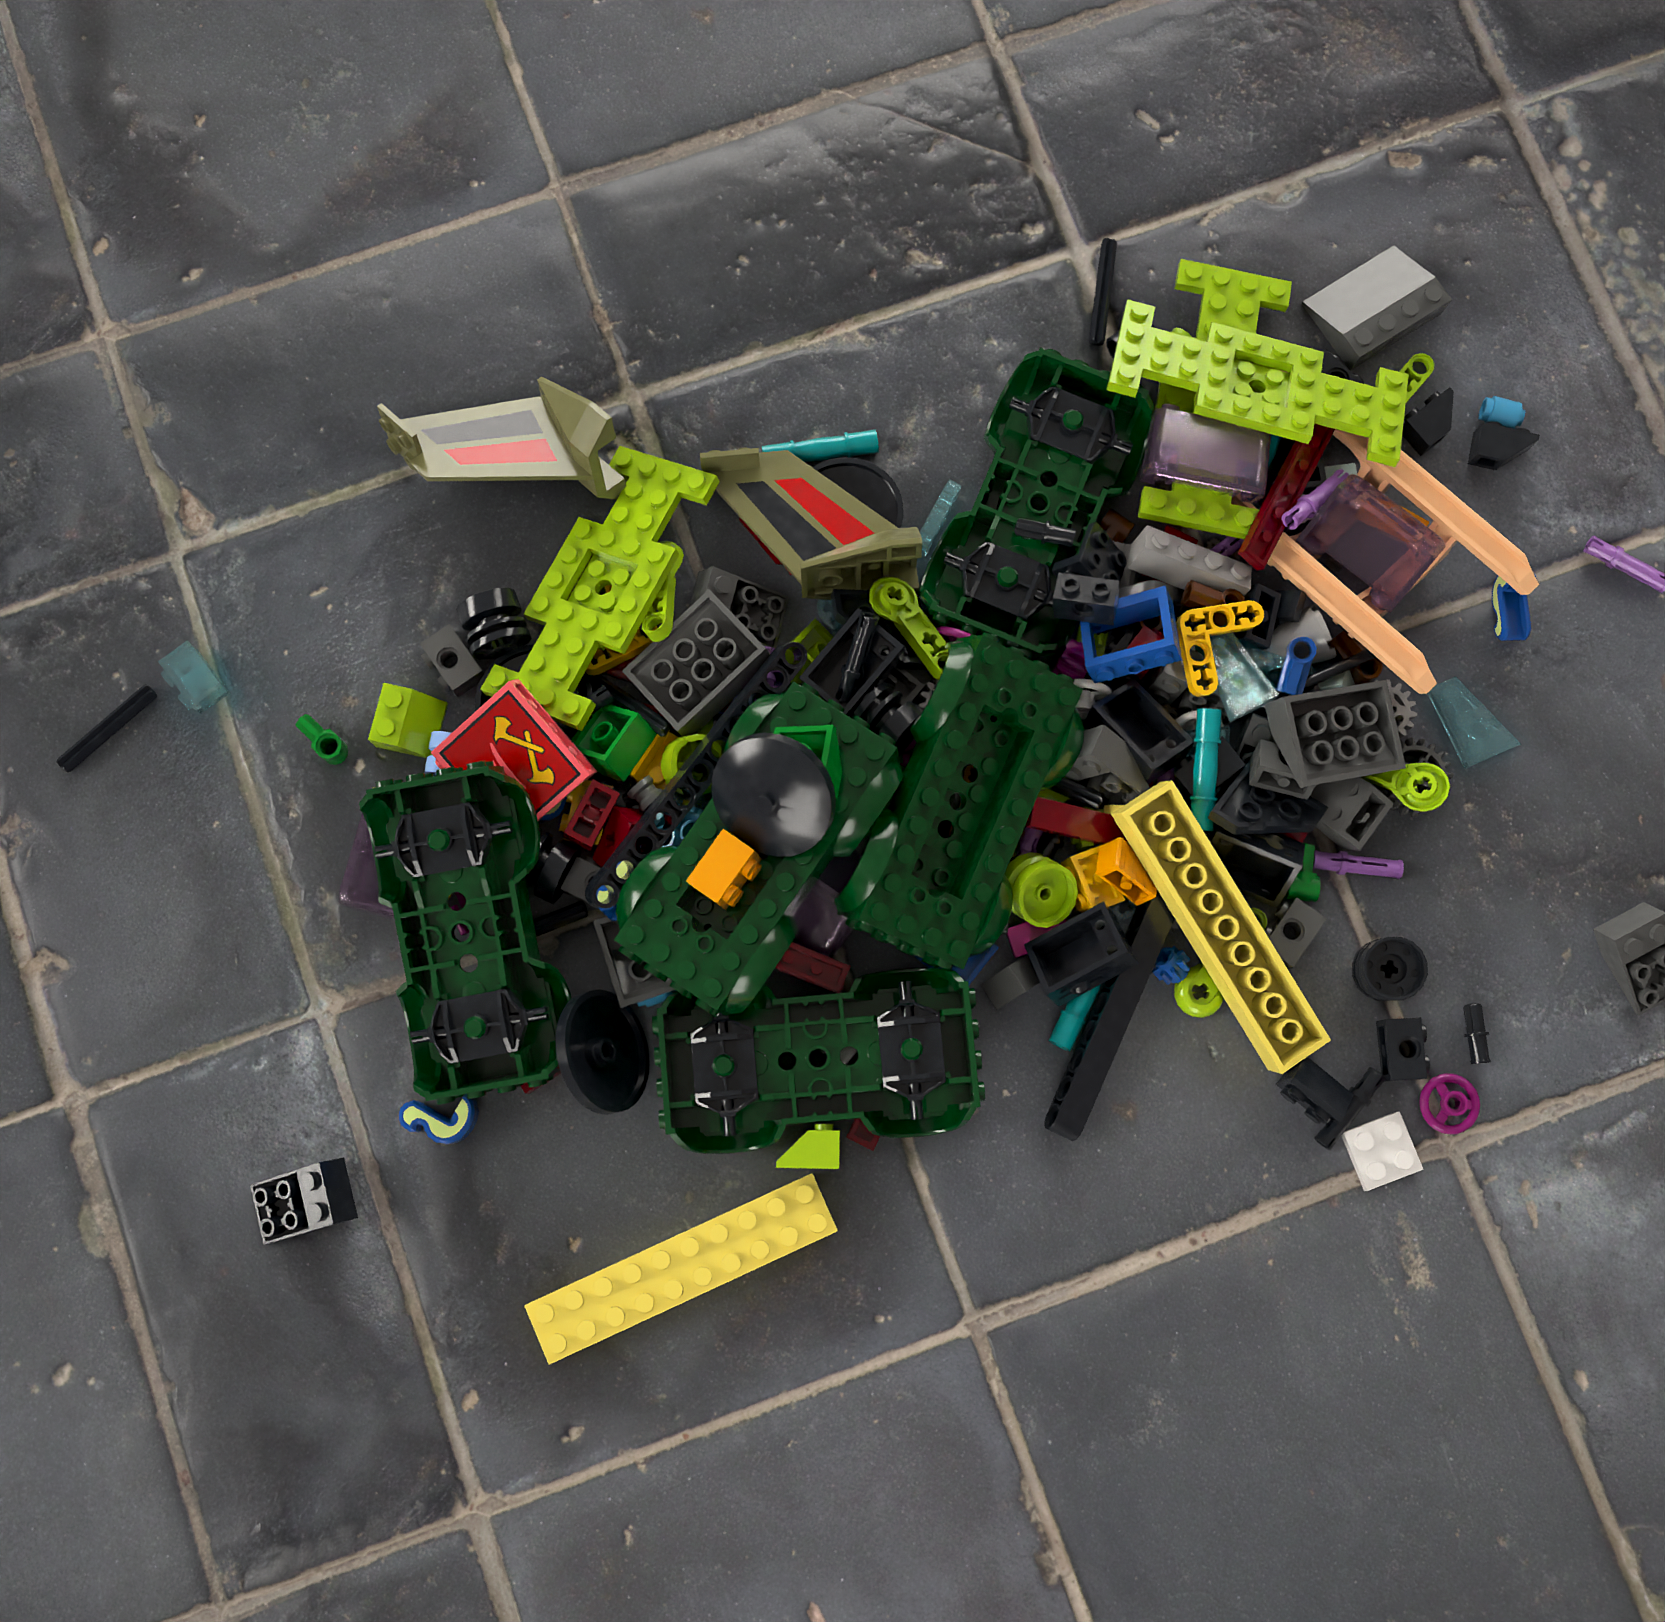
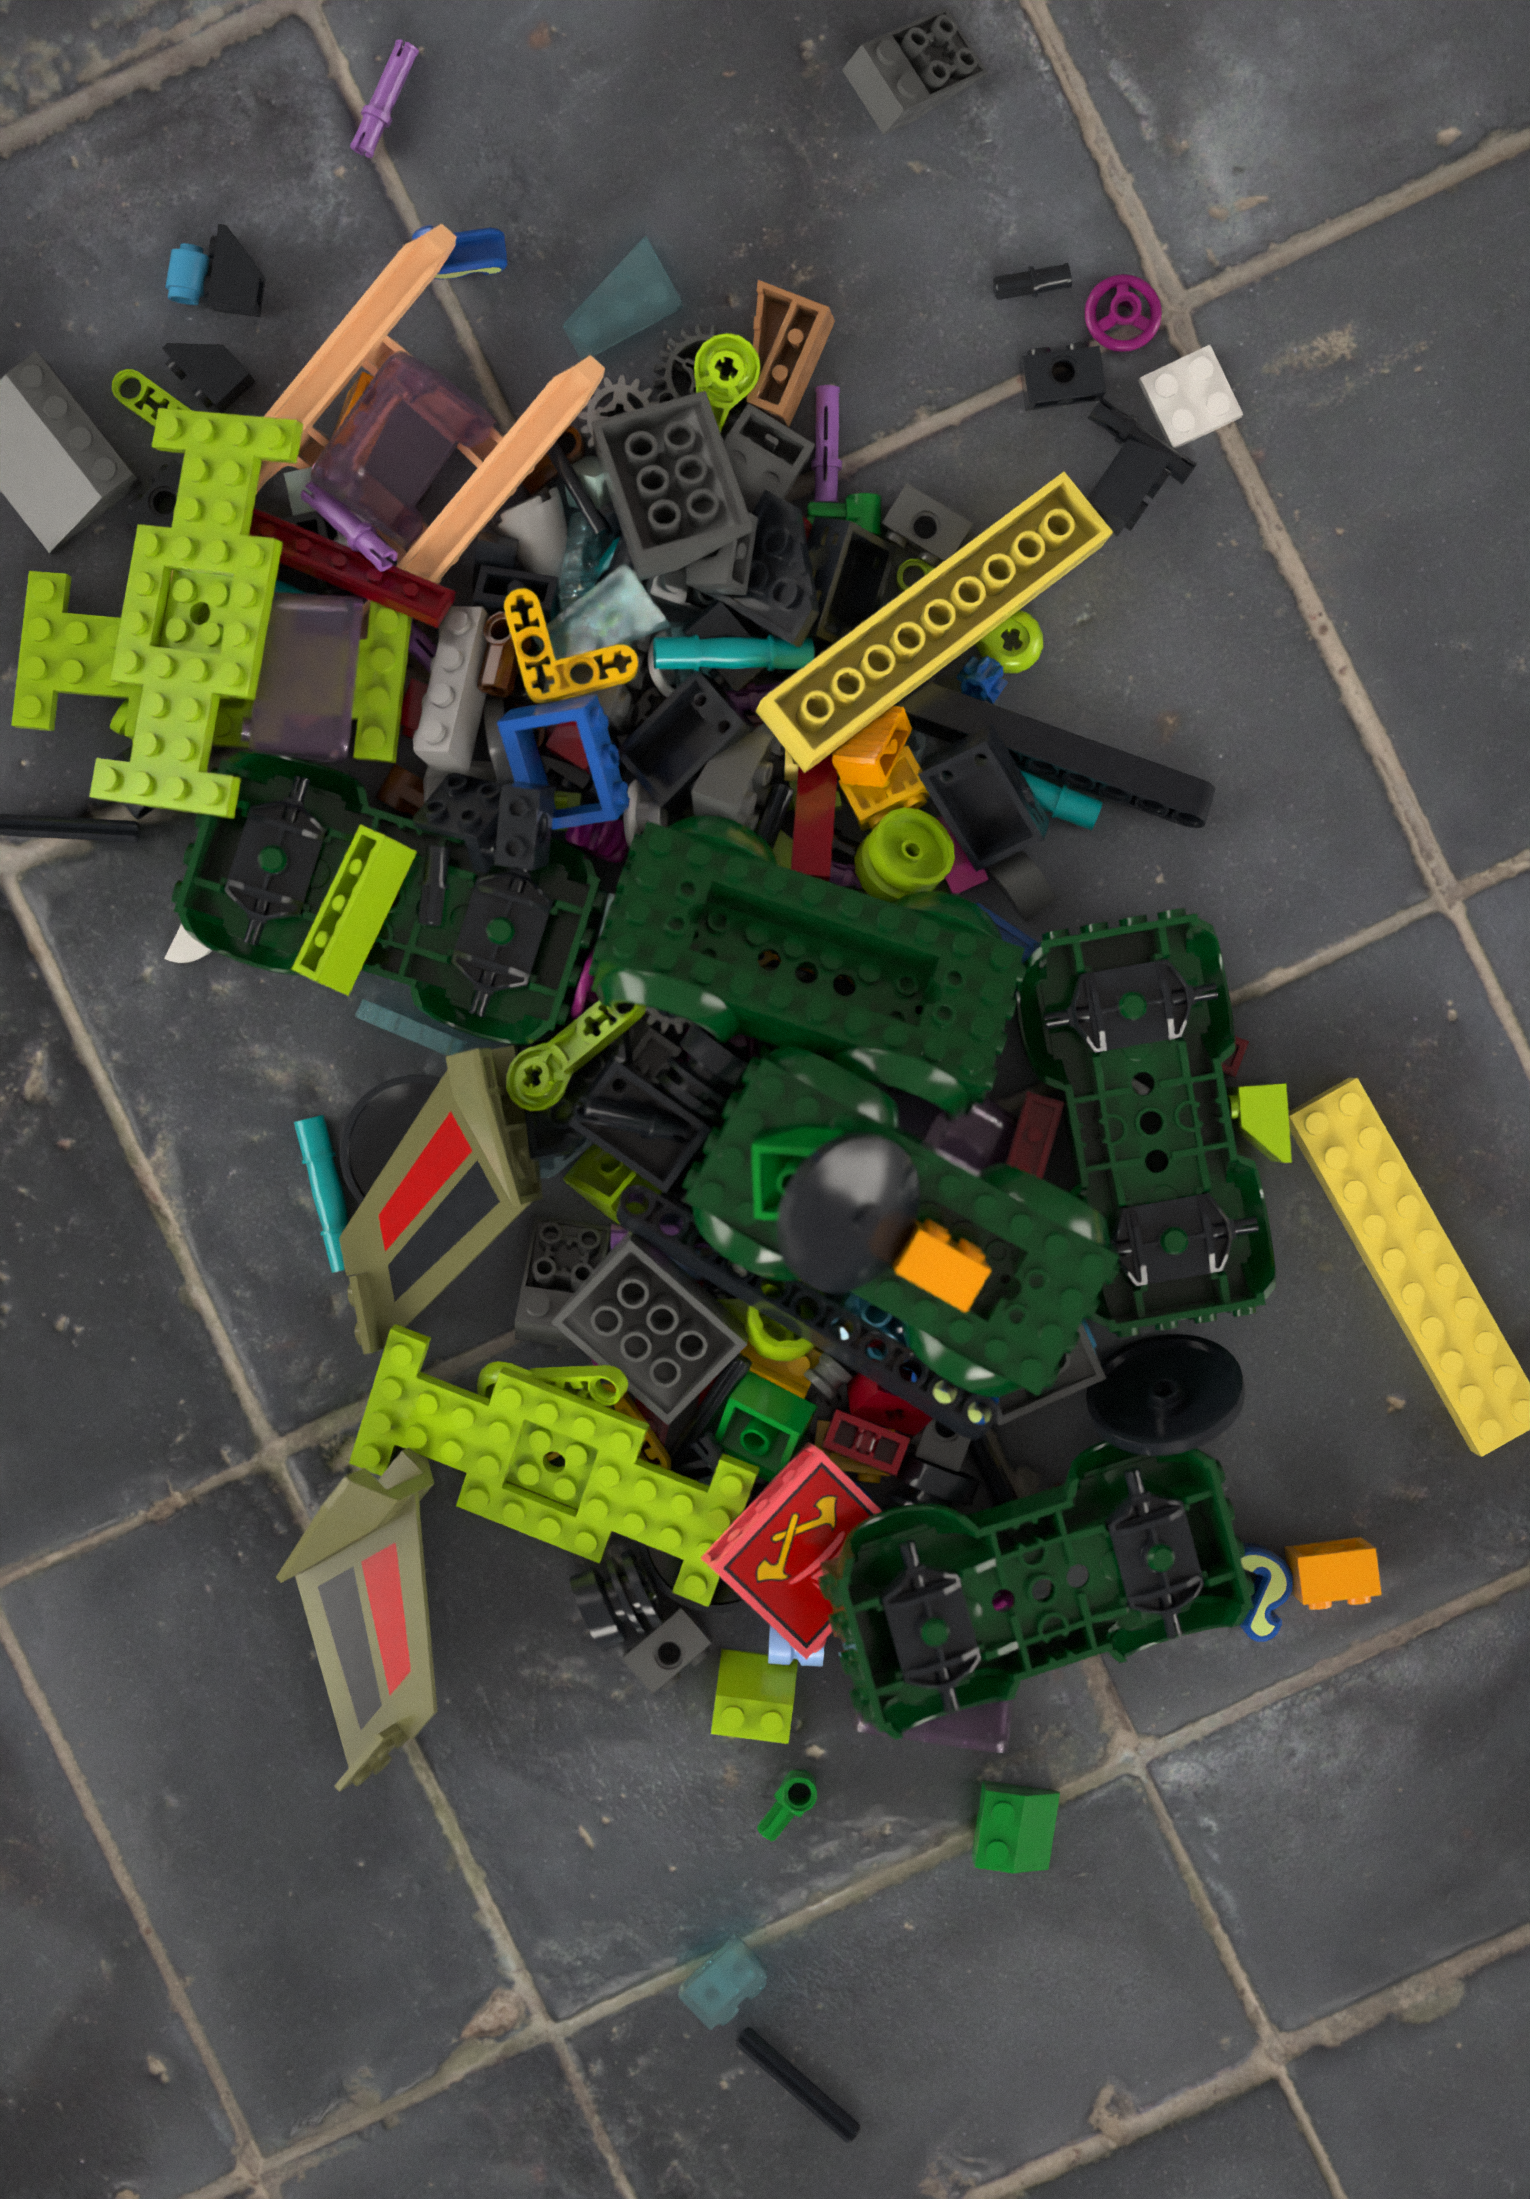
camera: 90 degrees left, 10 degrees up
black slope [250,1157,358,1245] -> none
blue piece [1276,637,1317,695] -> none
black wheel [1352,937,1428,1001] -> none
none -> white tile [164,924,212,963]
none -> lime brick [292,825,417,996]
none -> medium nougat wedge [747,280,835,428]
none -> green slope [972,1780,1060,1874]
none -> light orange brick [1284,1537,1382,1610]

